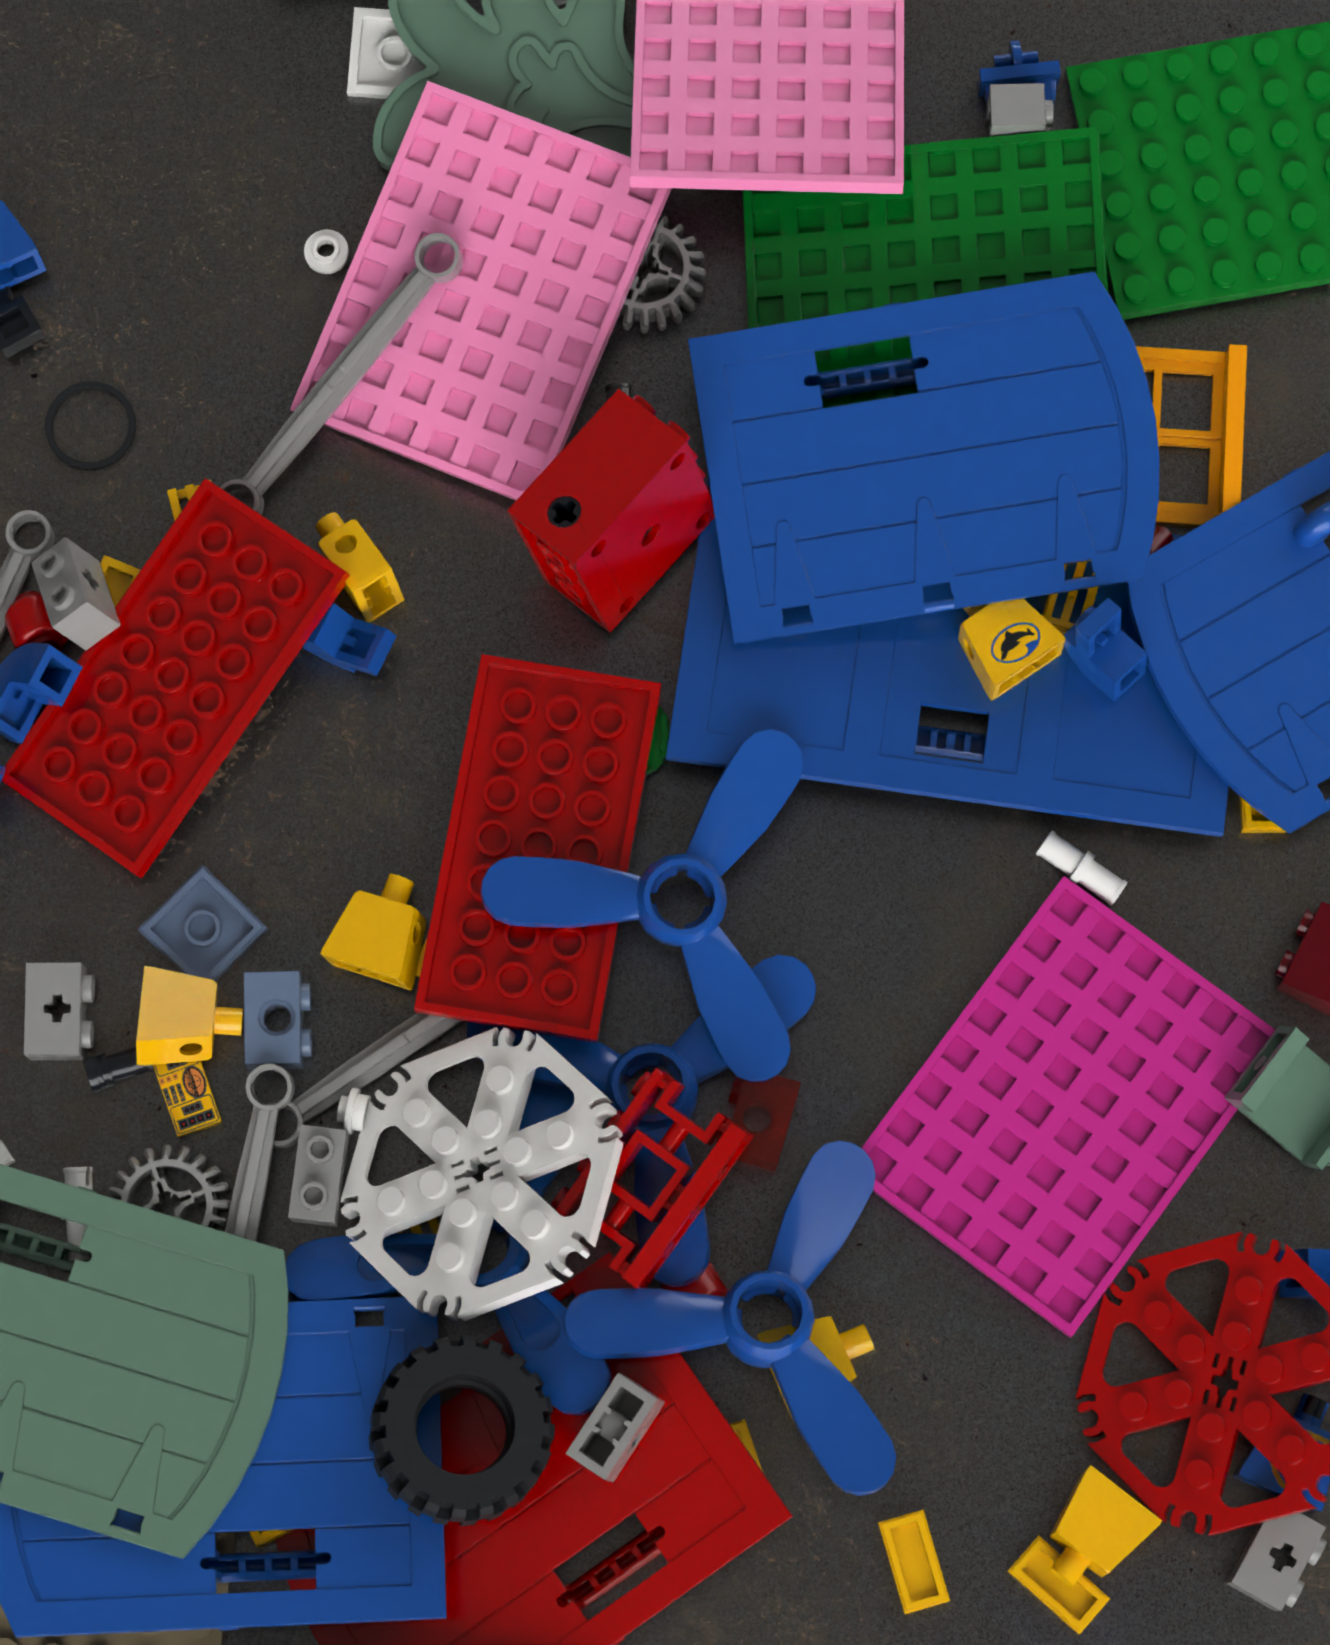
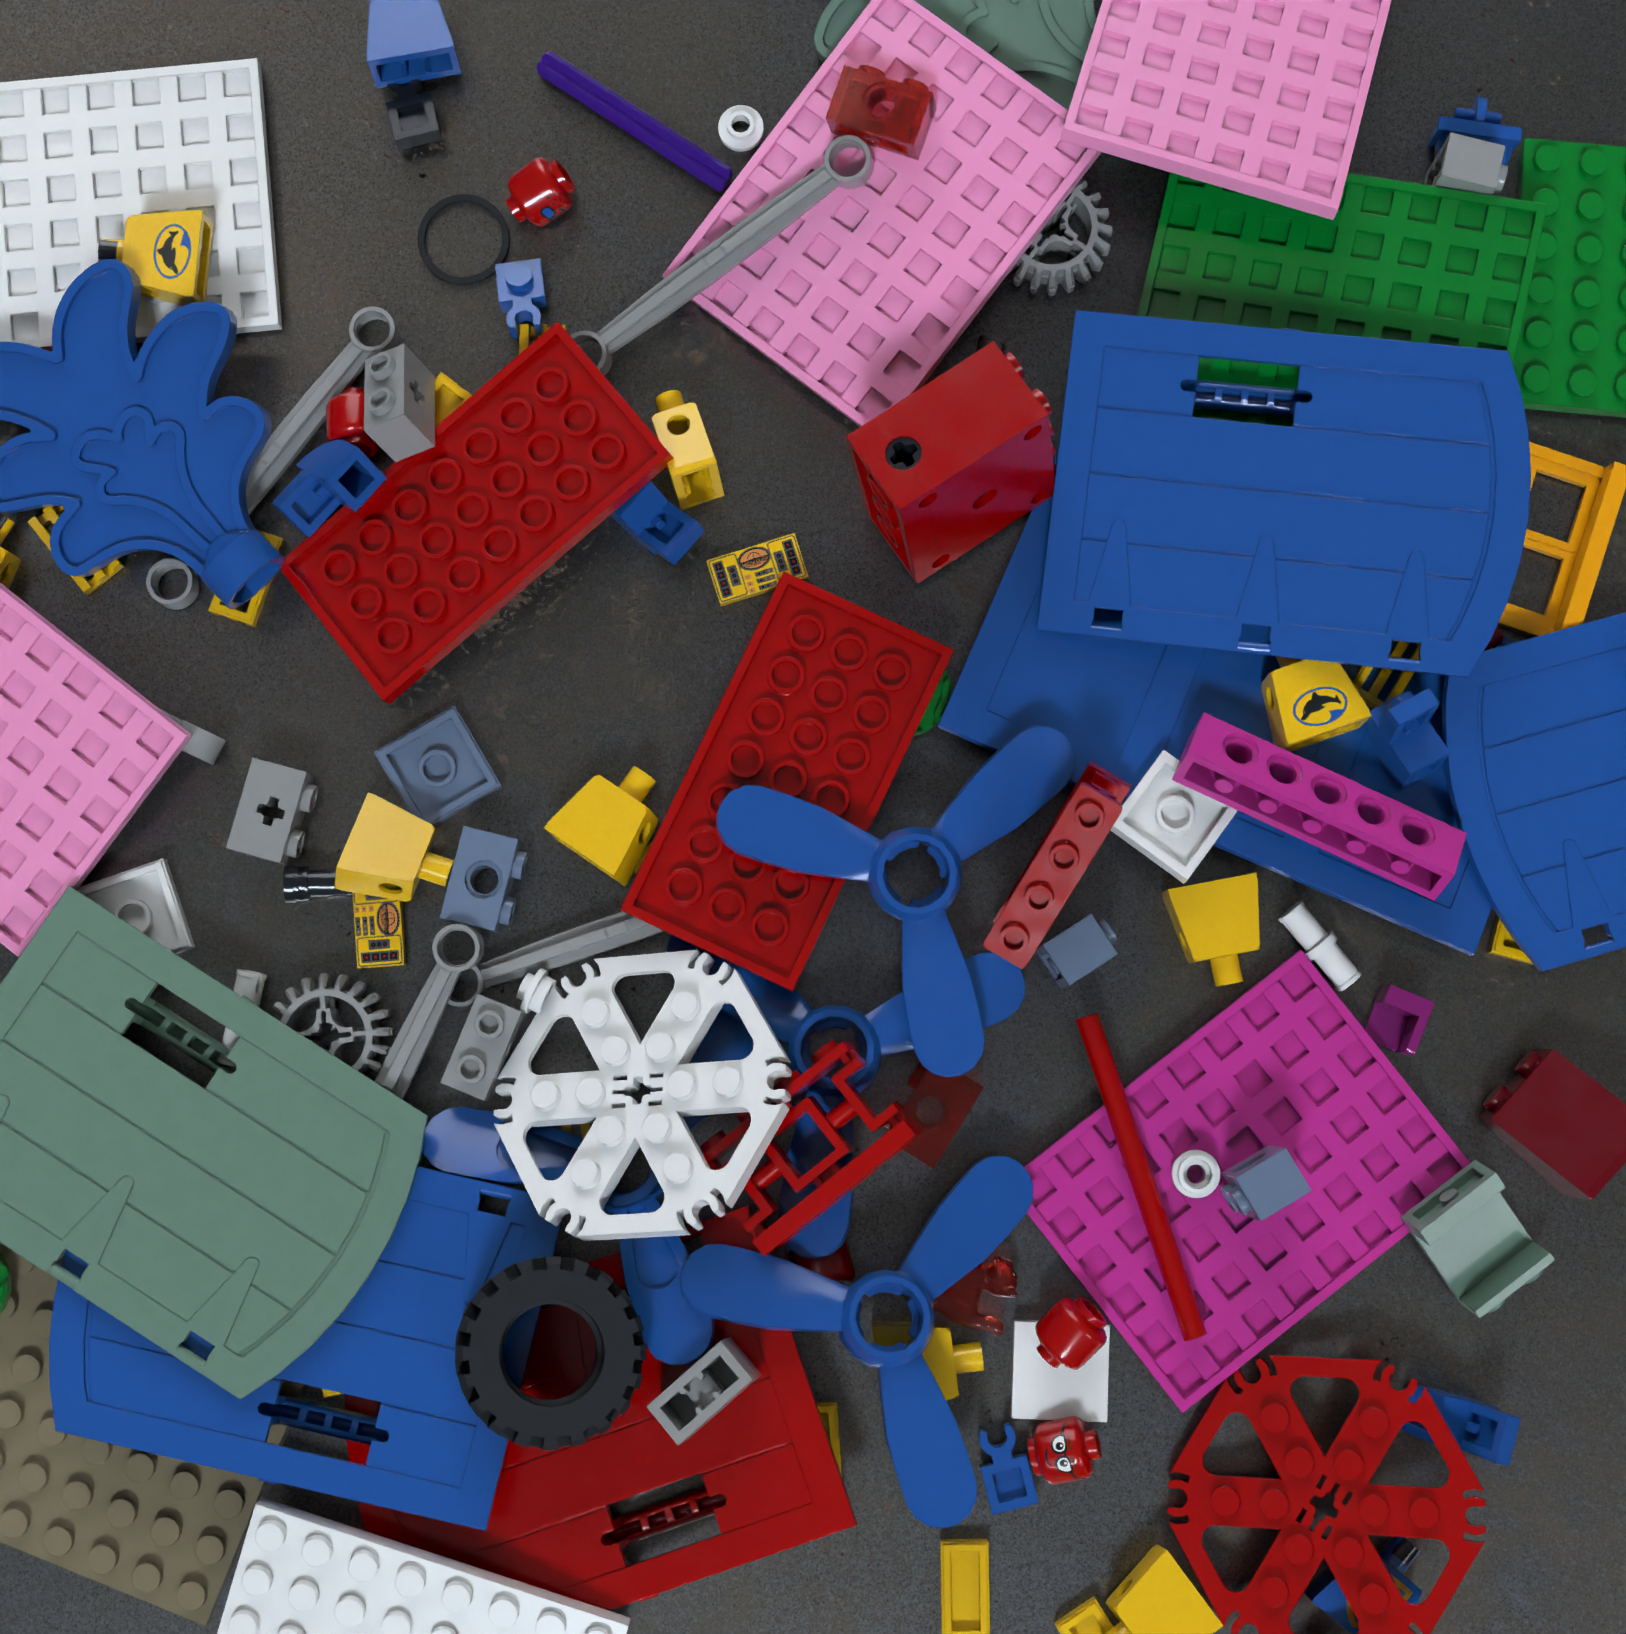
camera: 15 degrees right, 5 degrees up
none -> plate [495,258,547,338]
none -> red head [505,157,576,227]
none -> dark purple axle [537,51,733,192]
none -> tile [706,533,809,607]
none -> clear red brick [825,65,937,160]
none -> clear red animal [932,1256,1018,1337]
none -> blue plate [978,1422,1039,1515]
none -> red fence [983,761,1131,969]
none -> white tile [1010,1320,1110,1422]
none -> red head [1028,1416,1102,1485]
none -> red head [1035,1296,1107,1370]
none -> sand blue brick [1036,913,1118,989]
none -> red piece [1075,1012,1207,1341]
none -> white tile [1110,750,1238,884]
none -> yellow torso [1162,873,1260,987]
none -> white plate [1171,1150,1220,1198]
none -> dark pink brick [1172,712,1467,901]
none -> sand blue brick [1220,1145,1312,1221]
none -> magenta panel [1364,984,1435,1056]

